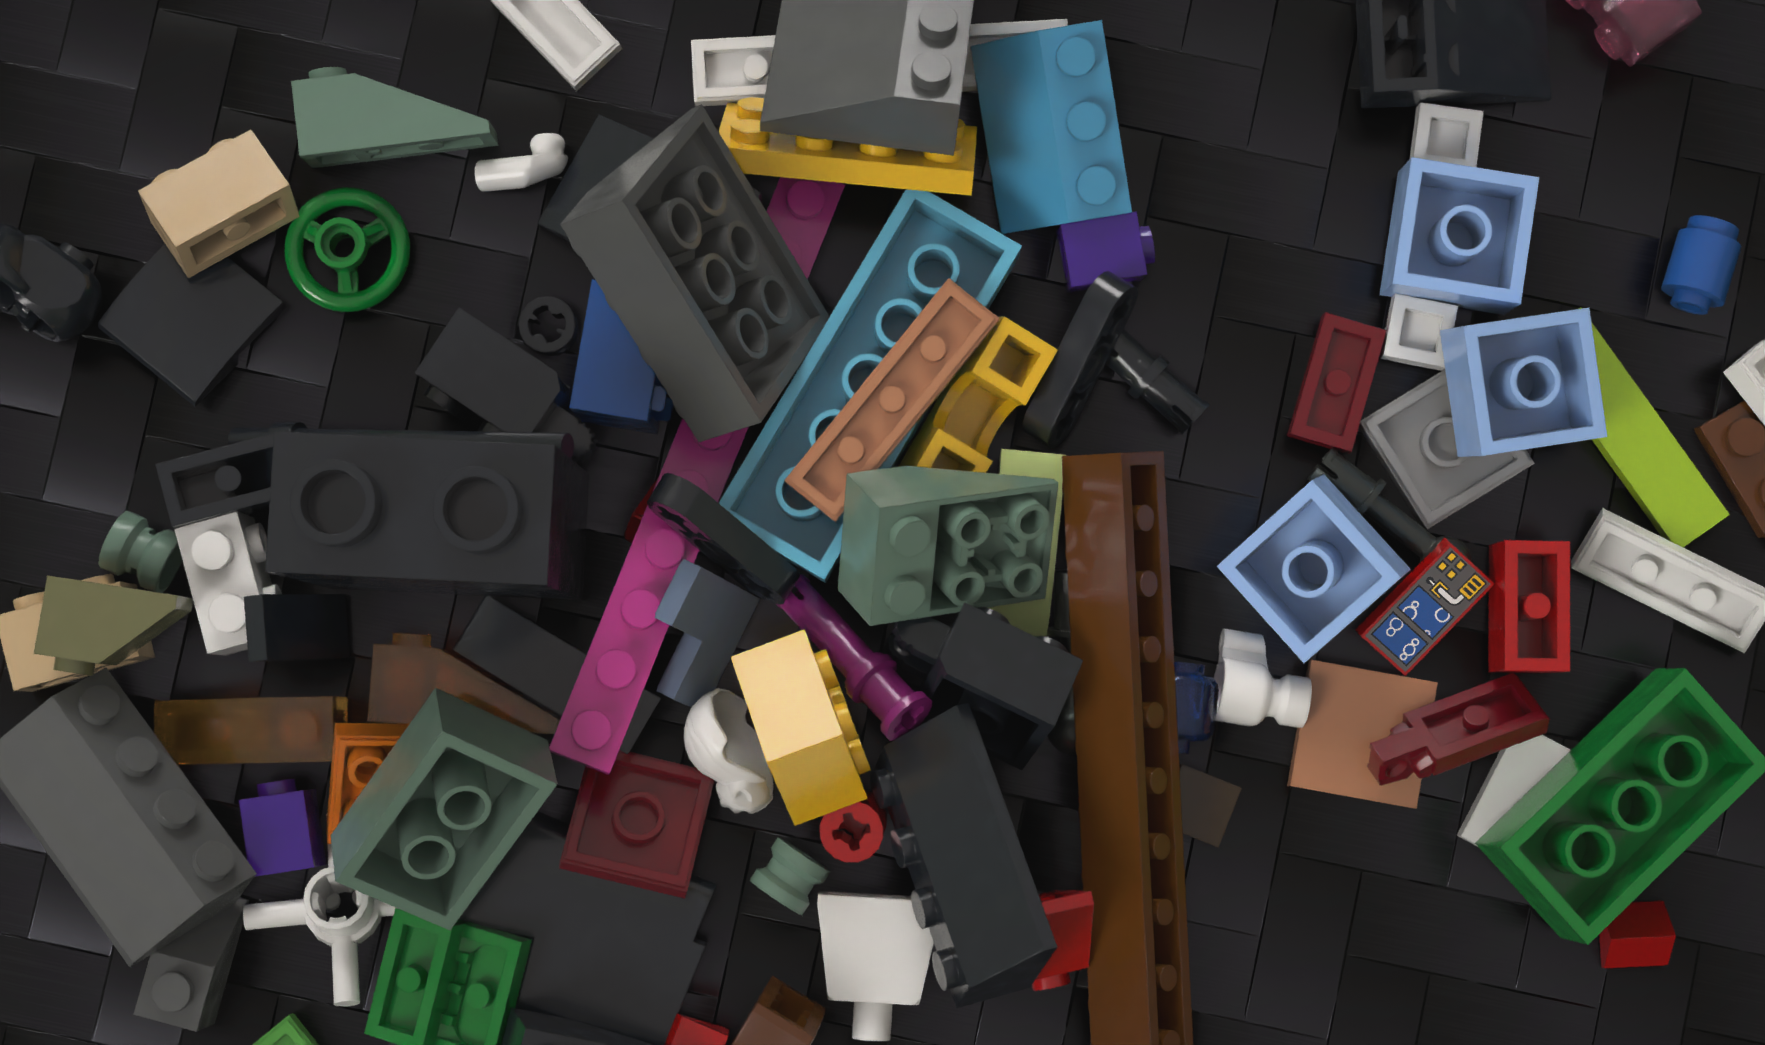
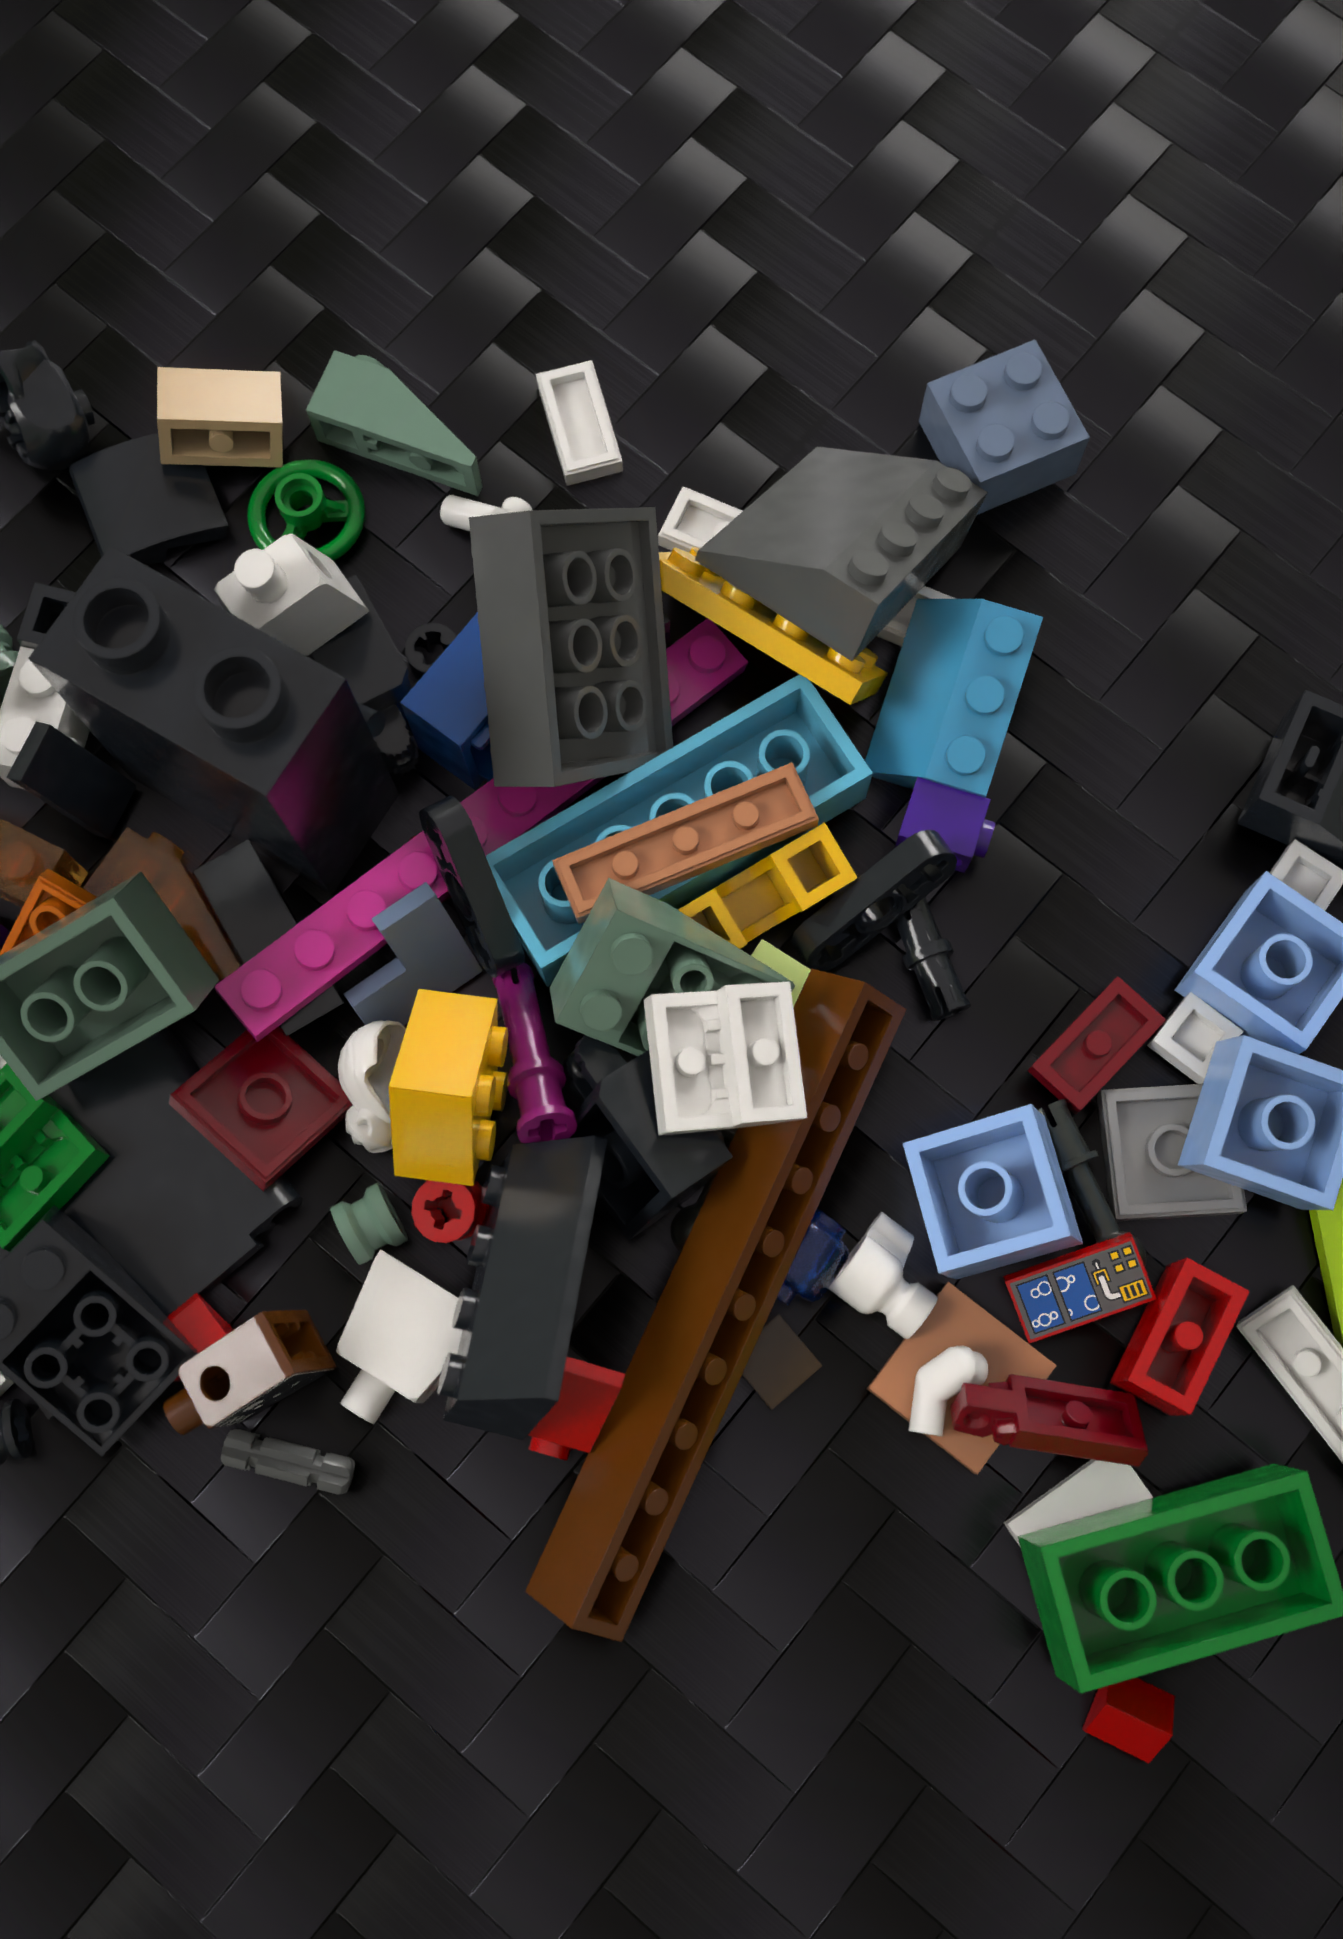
camera: 30 degrees right, 10 degrees down
none -> white torso [214,534,369,656]
none -> white slope [644,982,807,1136]
none -> white arm [909,1346,988,1437]

